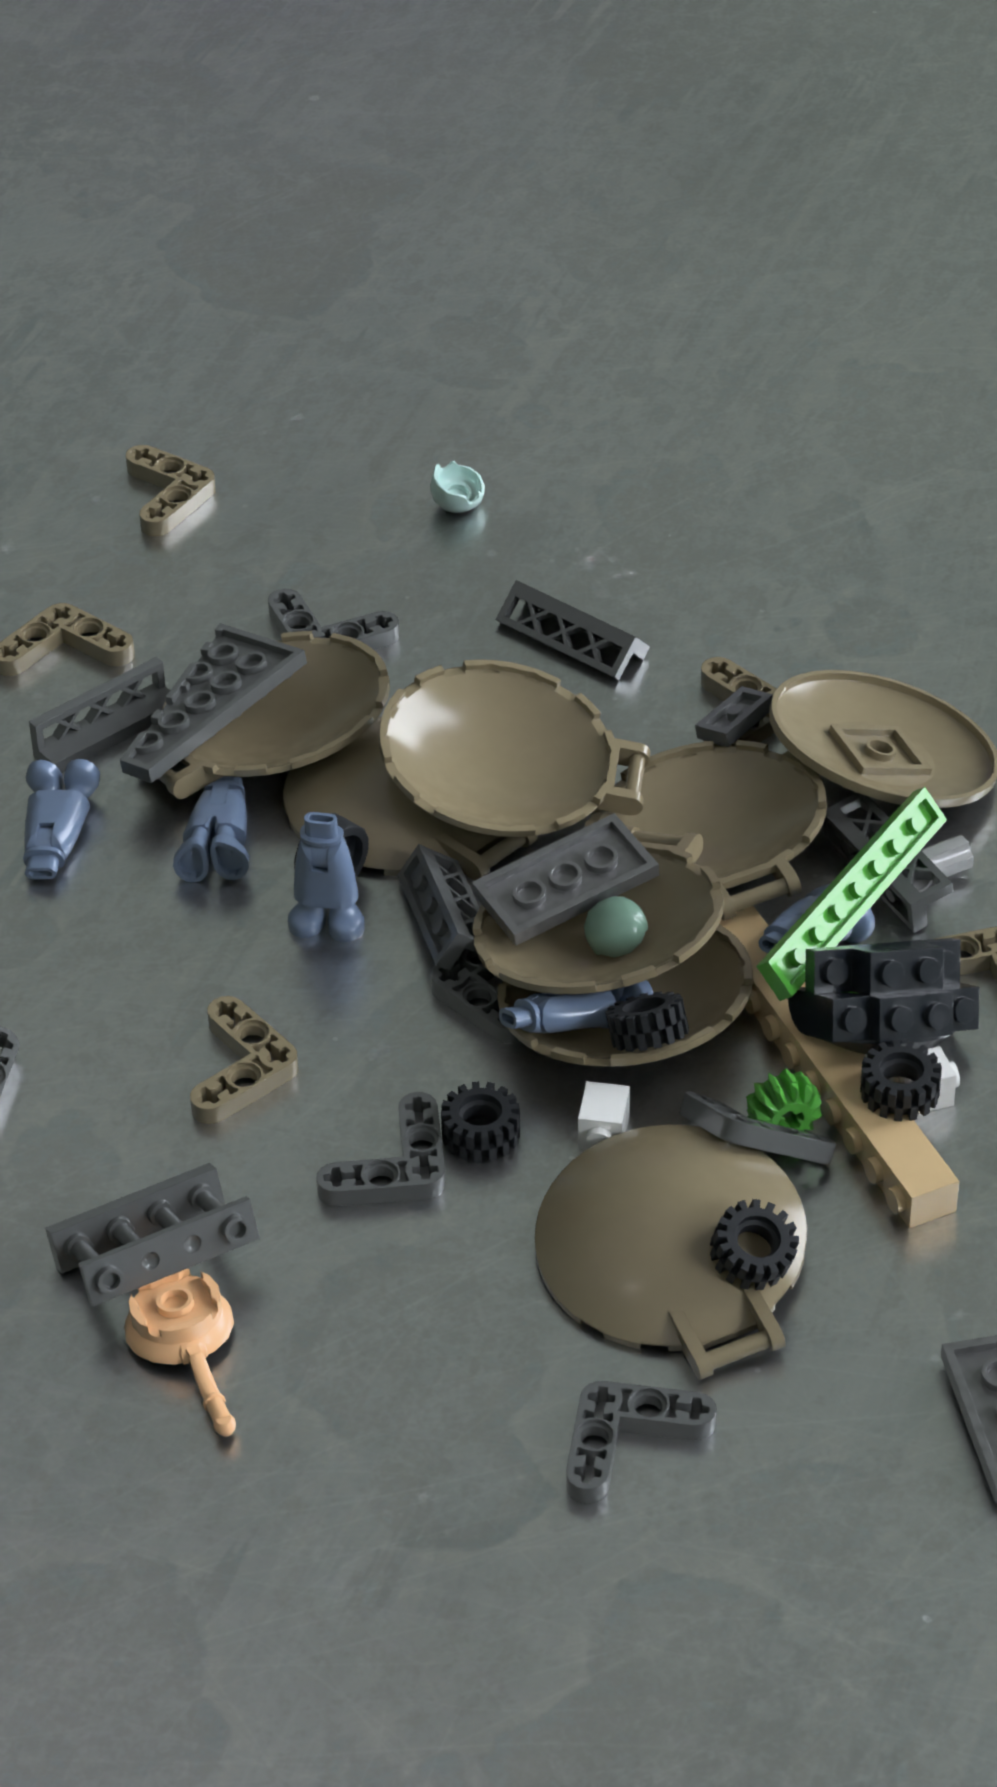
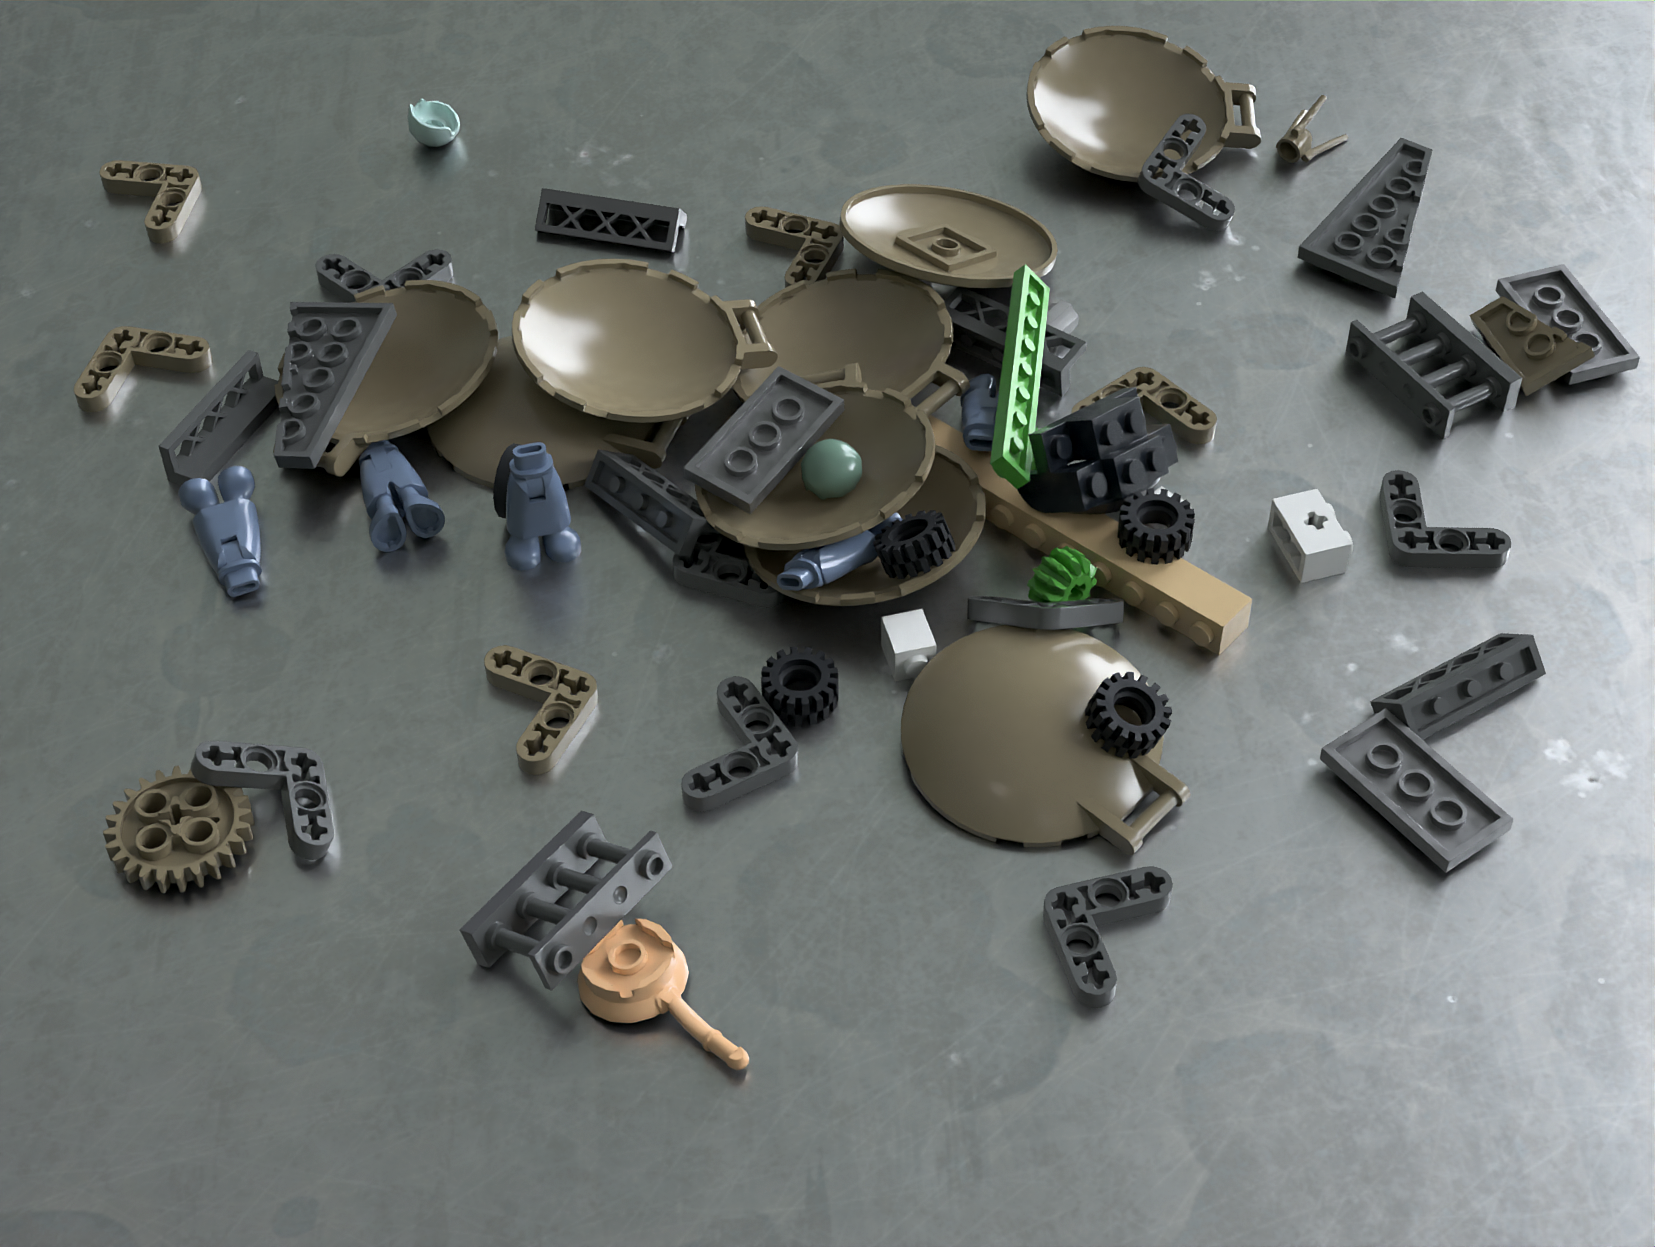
camera: 25 degrees left, 5 degrees up
dark grey plate [695,686,773,747] -> none

